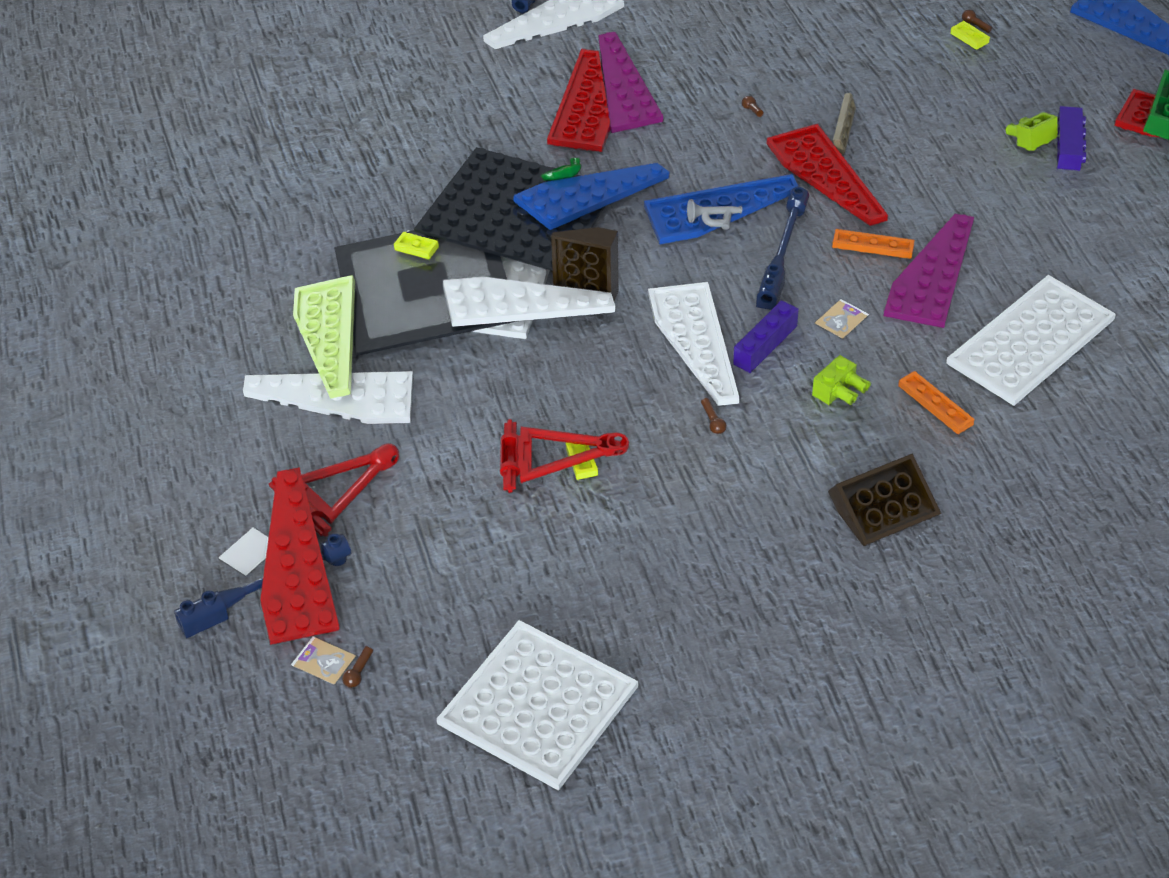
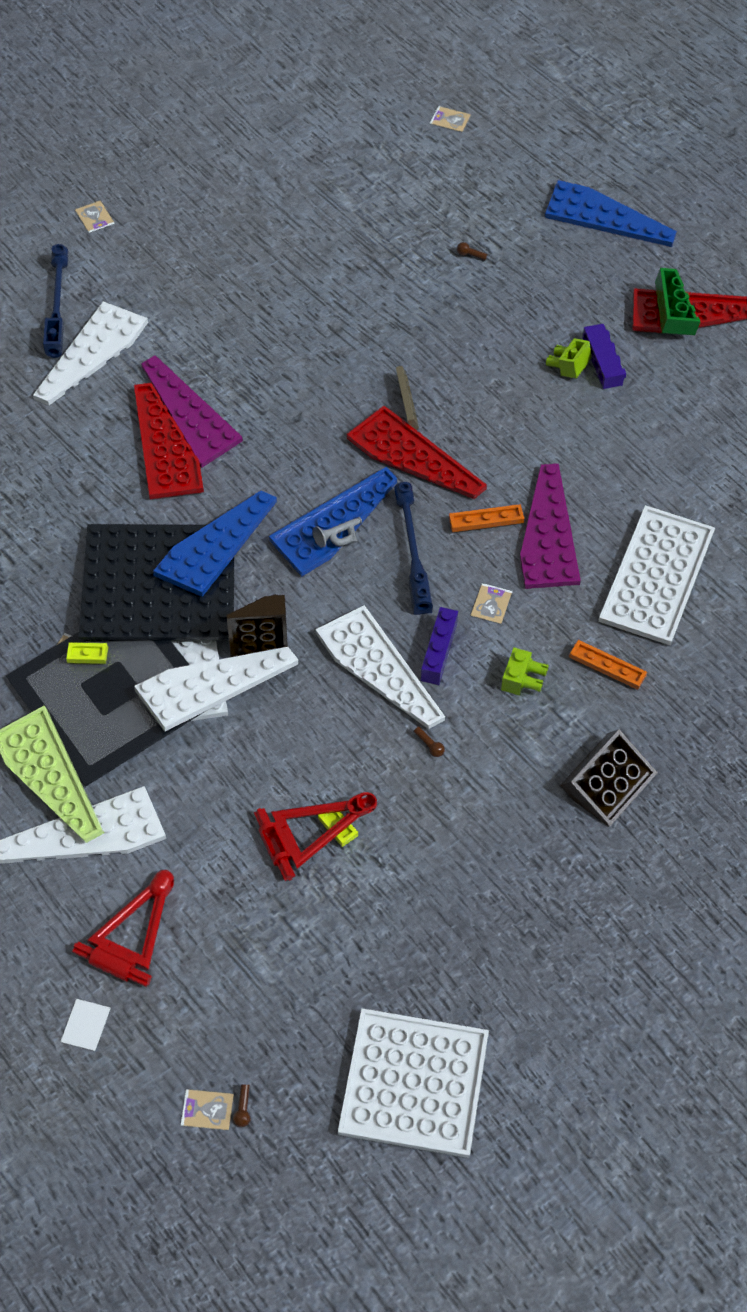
camera: 25 degrees left, 10 degrees up
dark blue bar [174,534,351,639] -> none
red wing [260,467,339,645] -> none
green arm [541,158,582,181] -> none
reddish brown bar [742,96,764,117] -> none
neon yellow plate [951,21,990,50] -> none

